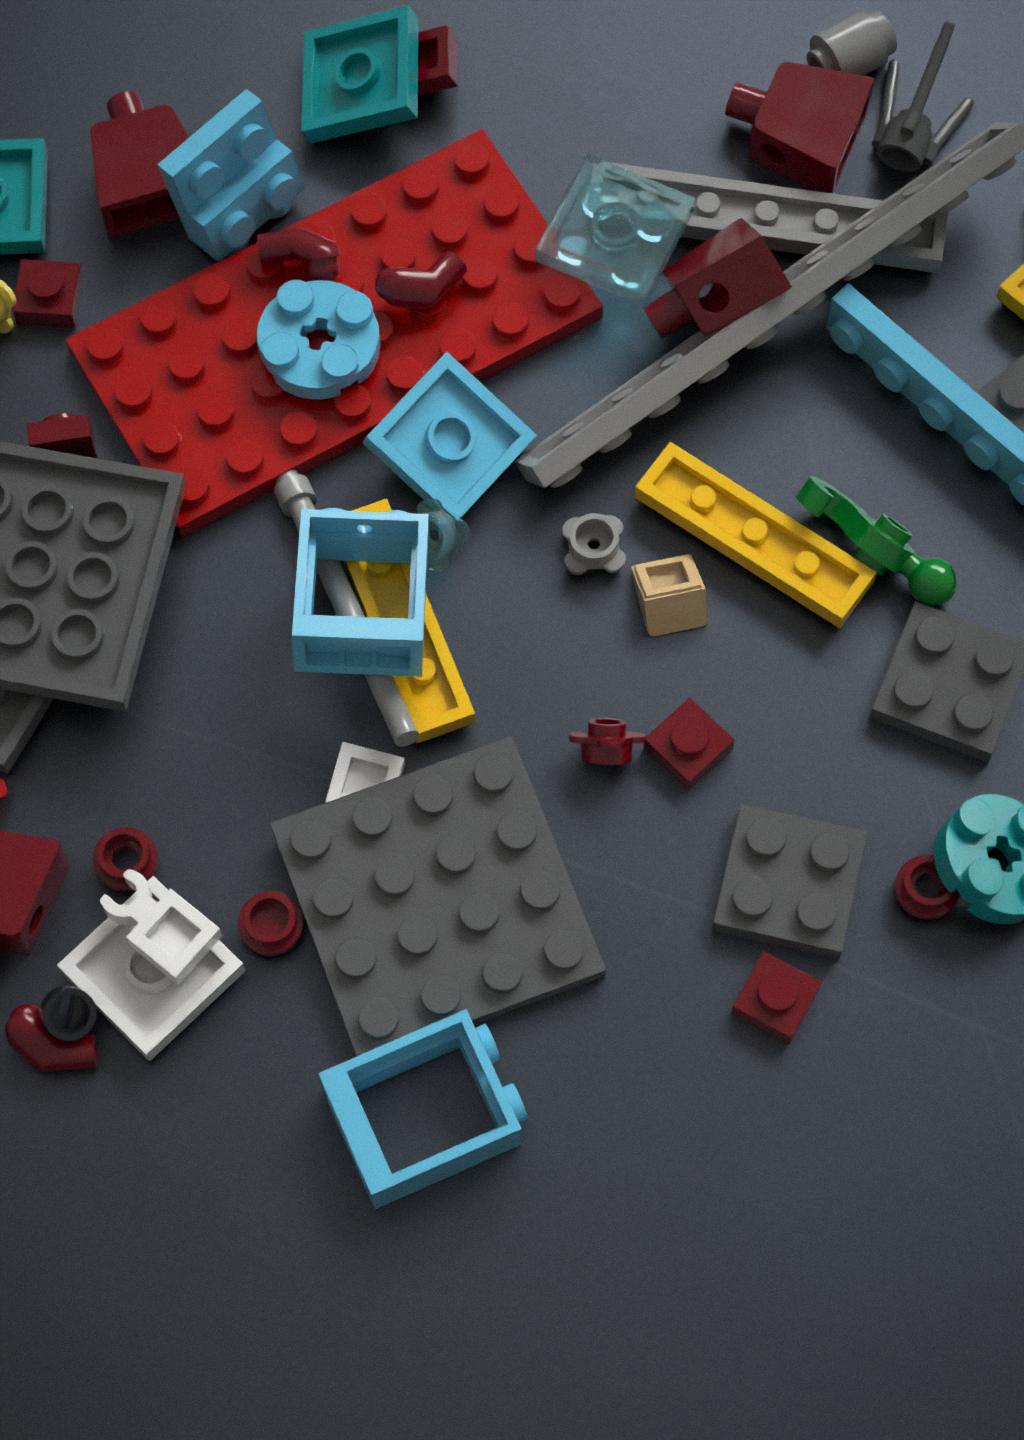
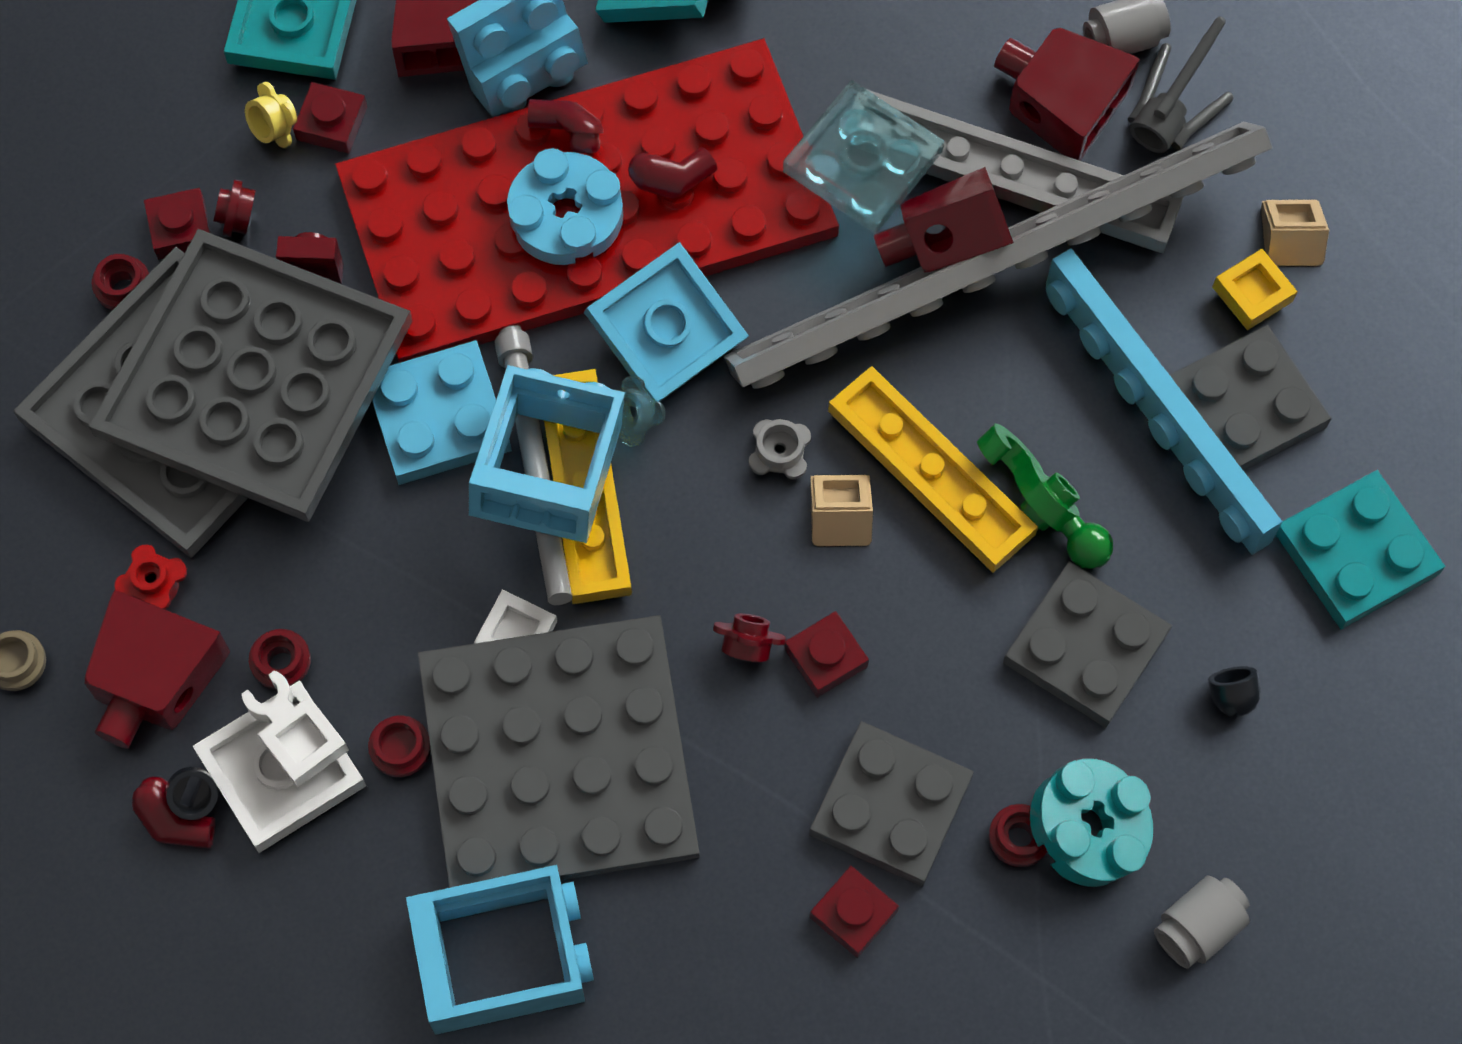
camera: 10 degrees right, 0 degrees up
none -> medium azure plate [372,340,512,485]

